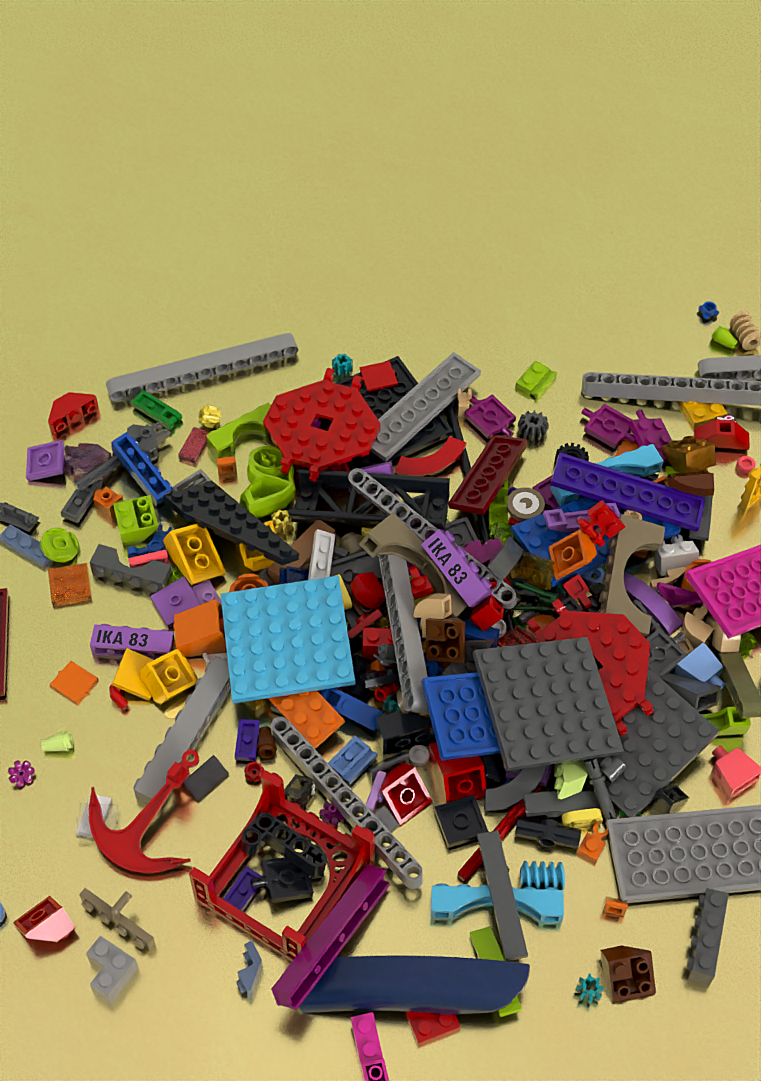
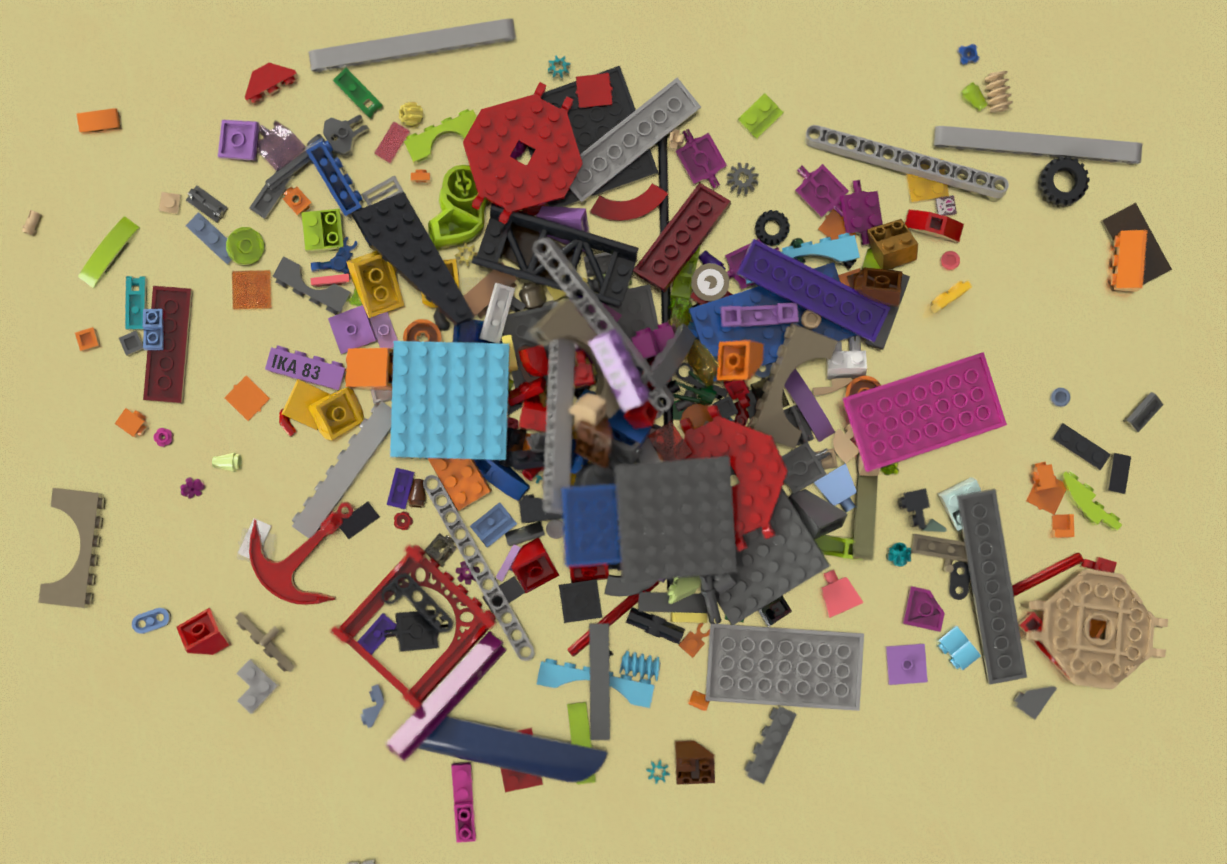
camera: 10 degrees right, 30 degrees up
red plate [577,500,626,547] -> none
magenta tile [657,582,703,607] -> none

